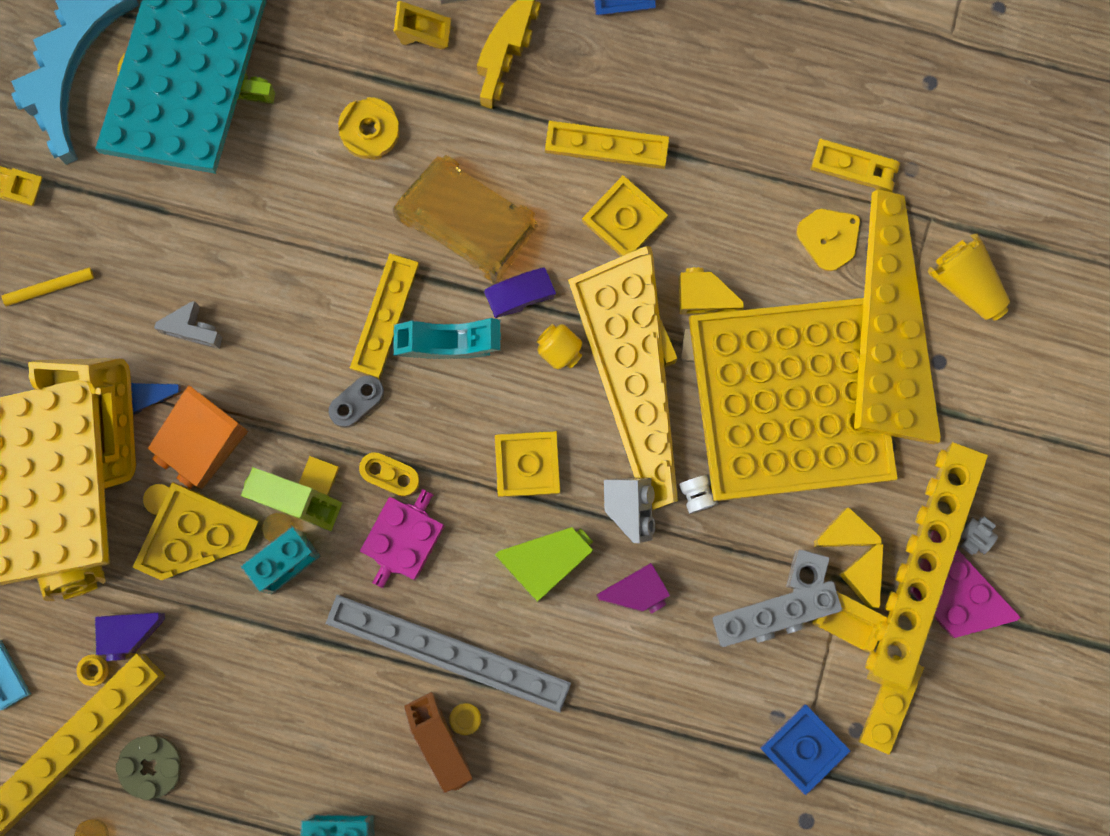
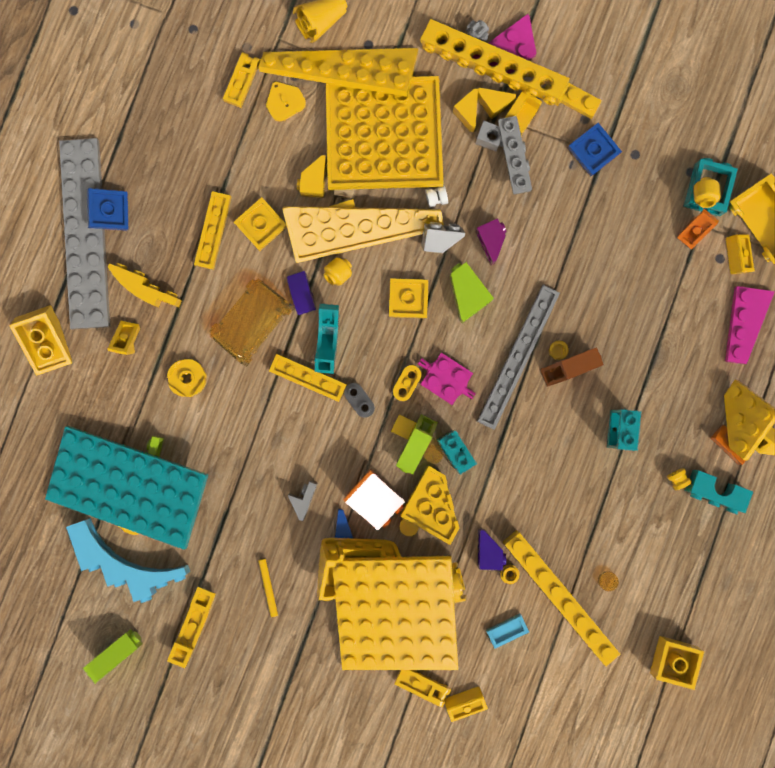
camera: 85 degrees left, 5 degrees up
olive plate [115,735,182,800] -> none

